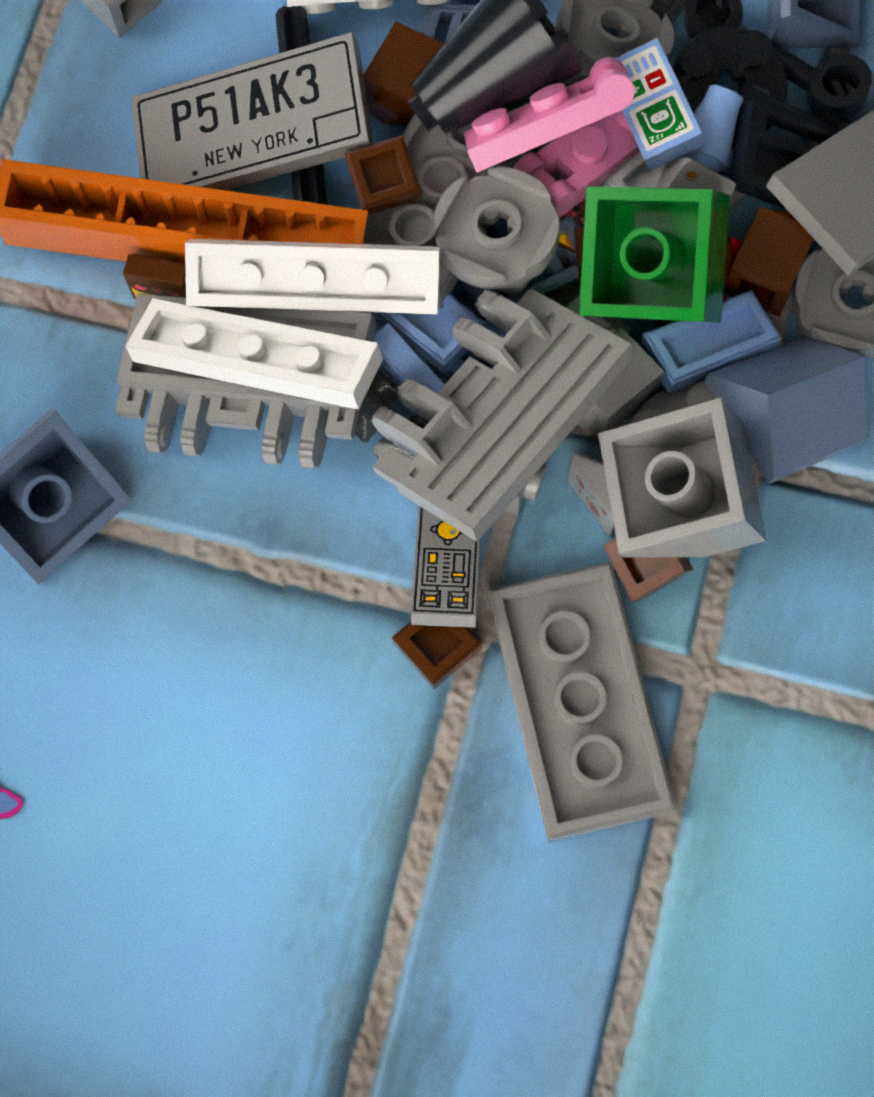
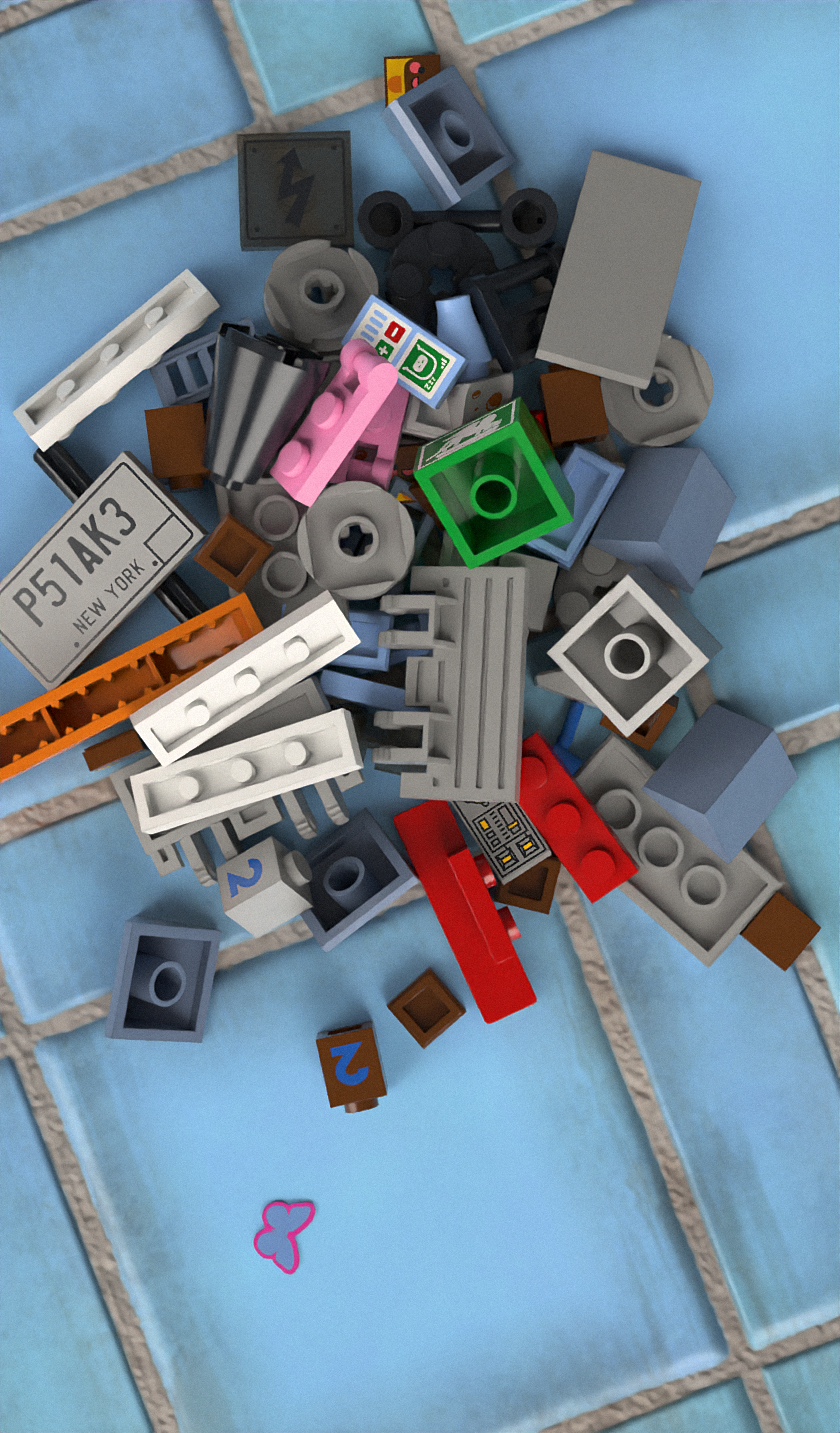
camera: 40 degrees left, 15 degrees up
none -> light grey brick [216,836,314,938]
none -> sand blue slope [300,807,420,953]
none -> reddish brown brick [316,1020,388,1113]
none -> reddish brown tile [386,967,467,1049]
none -> red bracket [393,800,537,1024]
none -> red plate [518,729,640,904]
none -> blue hand [552,701,584,775]
none -> sand blue slope [641,704,798,864]
none -> reddish brown tile [739,891,821,972]

